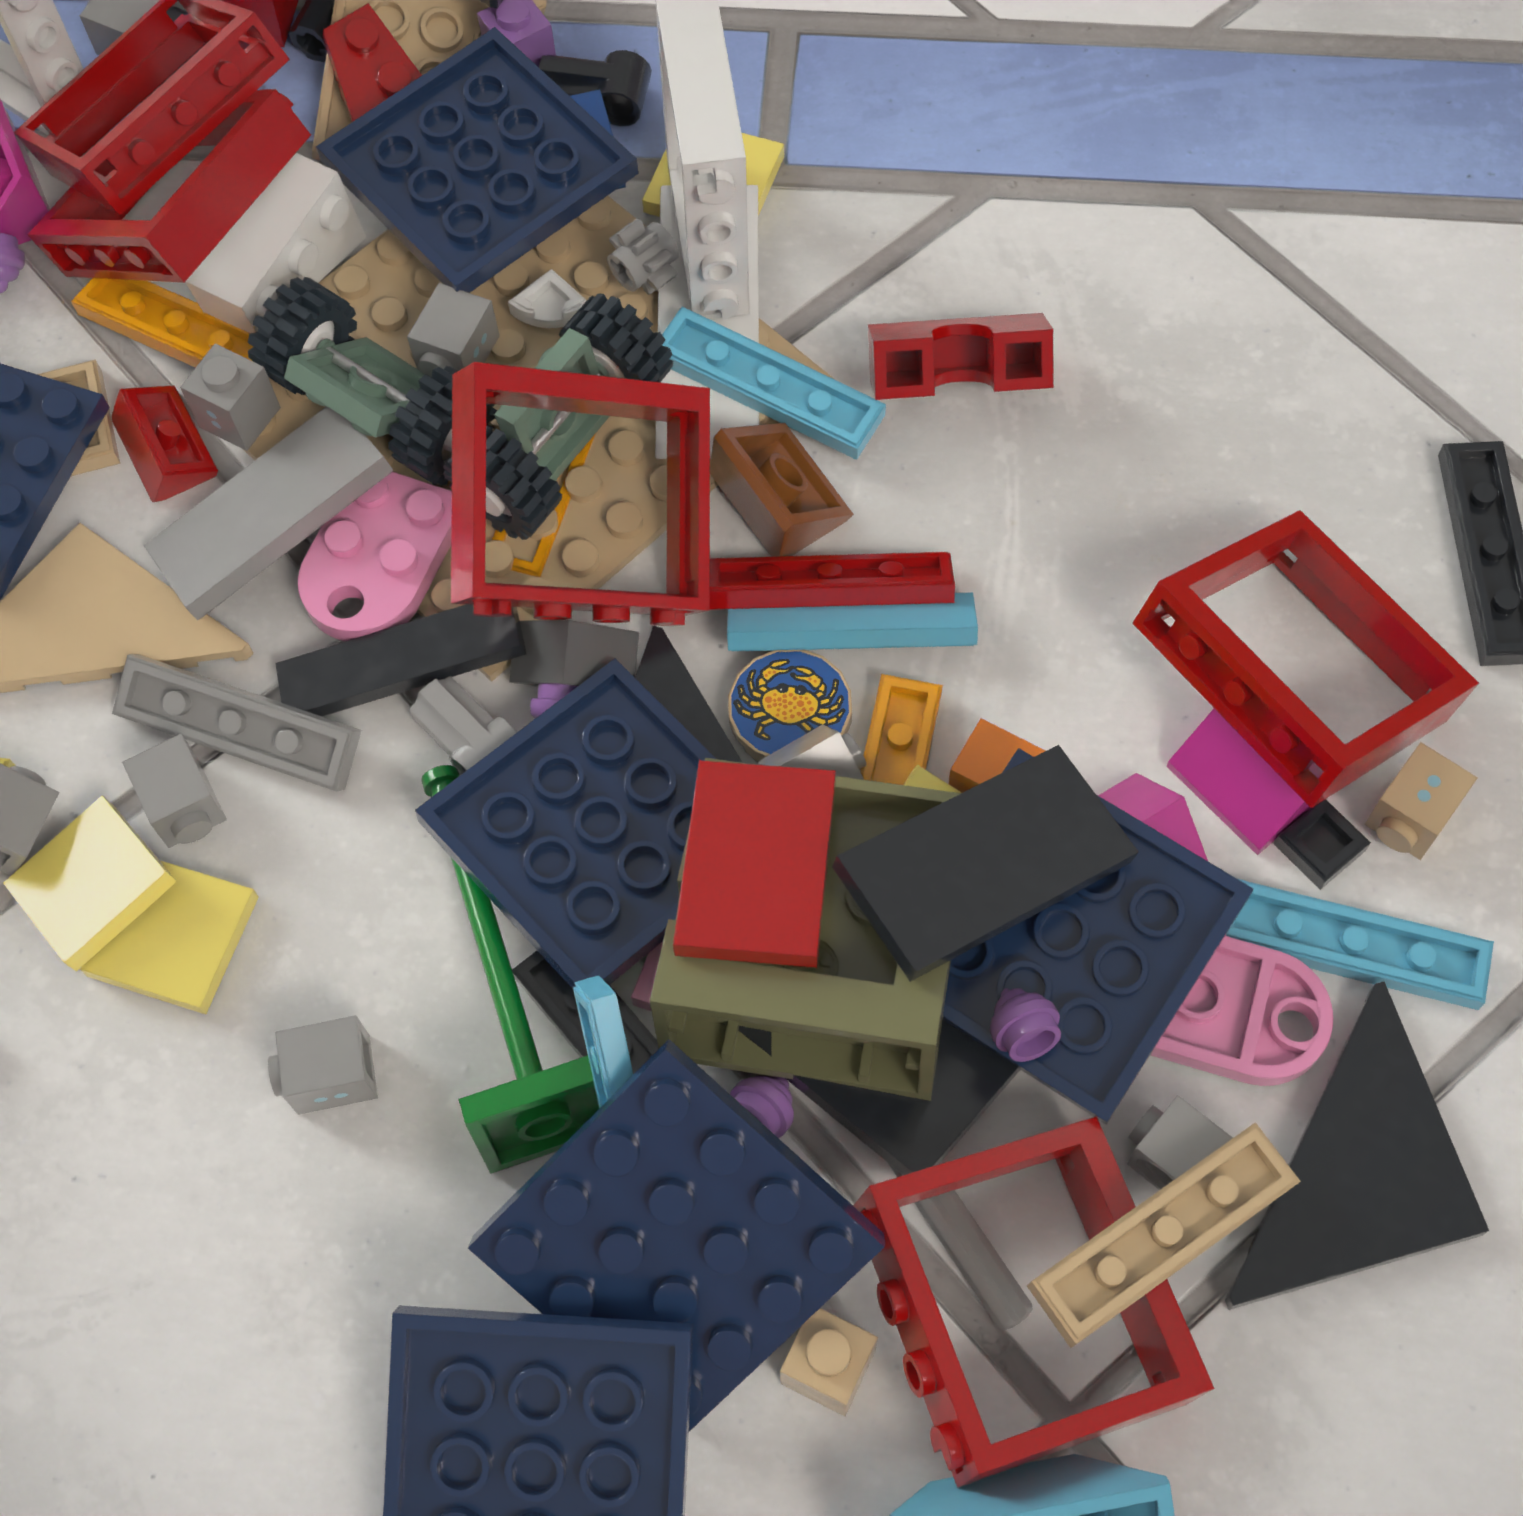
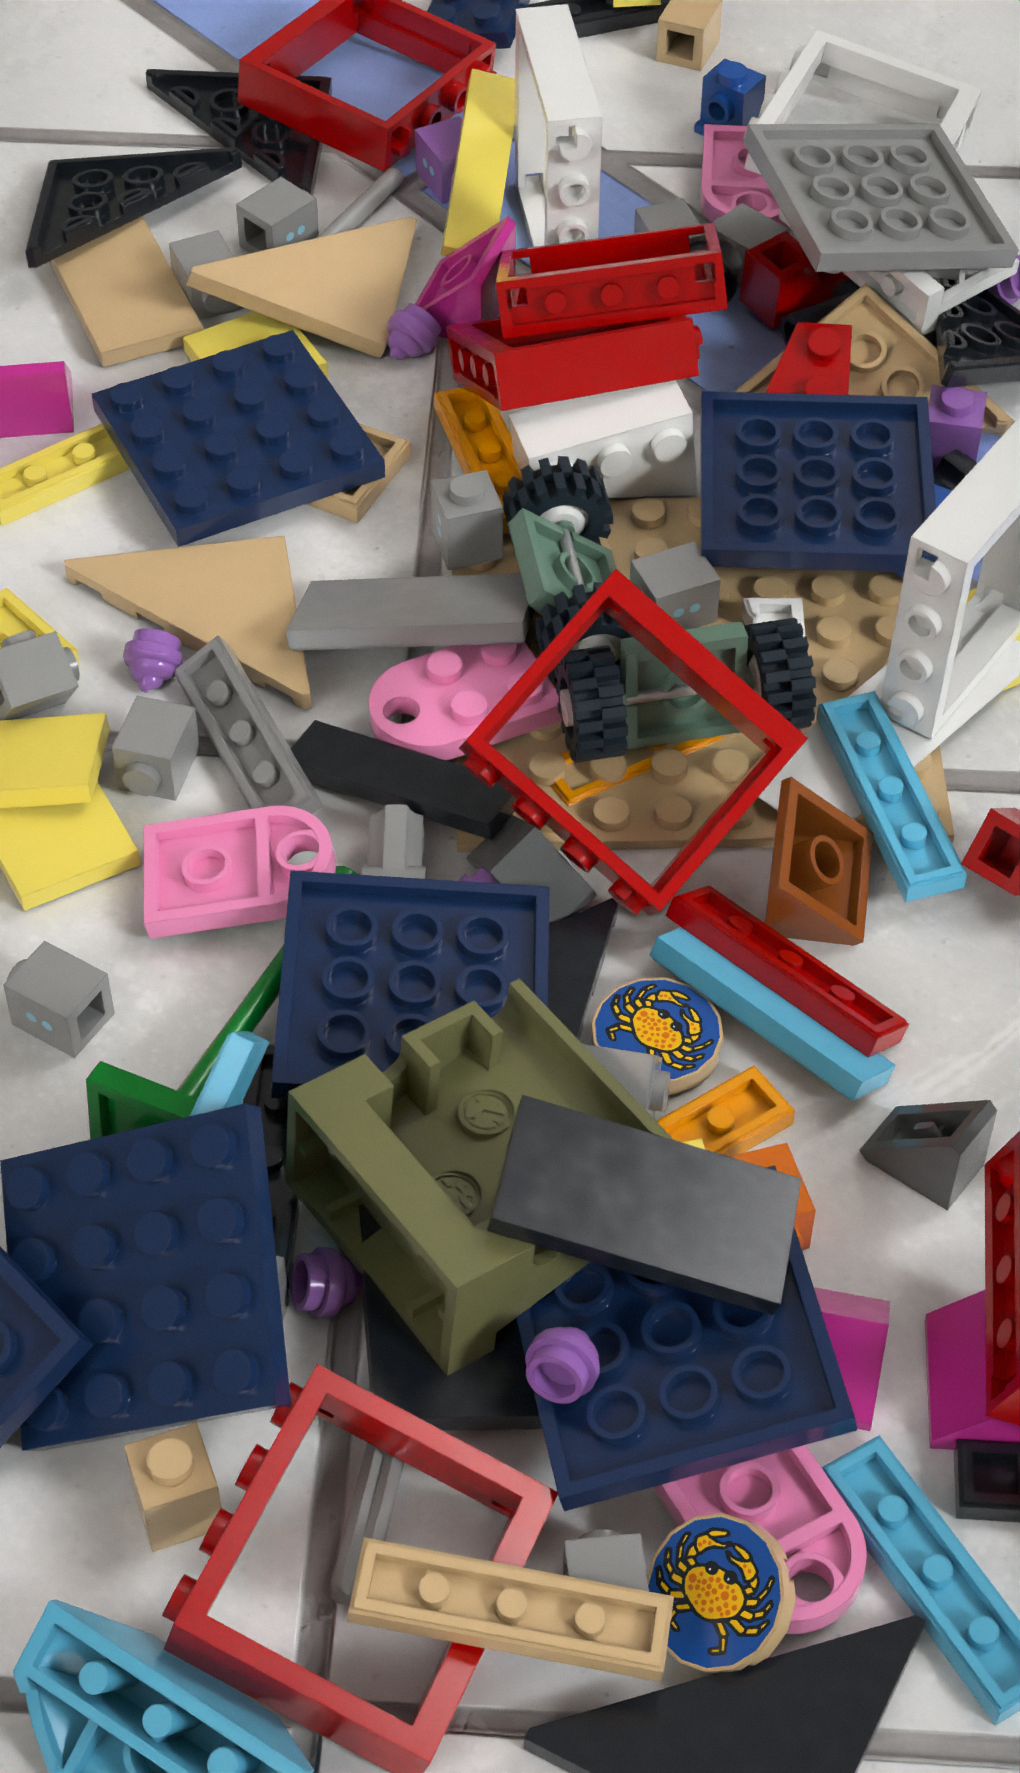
camera: 40 degrees right, 15 degrees down
red slope [112,385,218,502] -> none
light grey gear [607,218,679,295] -> none
red tile [673,760,836,968] -> none
none -> medium lavender plate [123,628,184,693]
none -> bright pink plate [144,806,336,939]
none -> tile [647,1513,796,1674]
none -> dark grey slope [859,1100,997,1211]

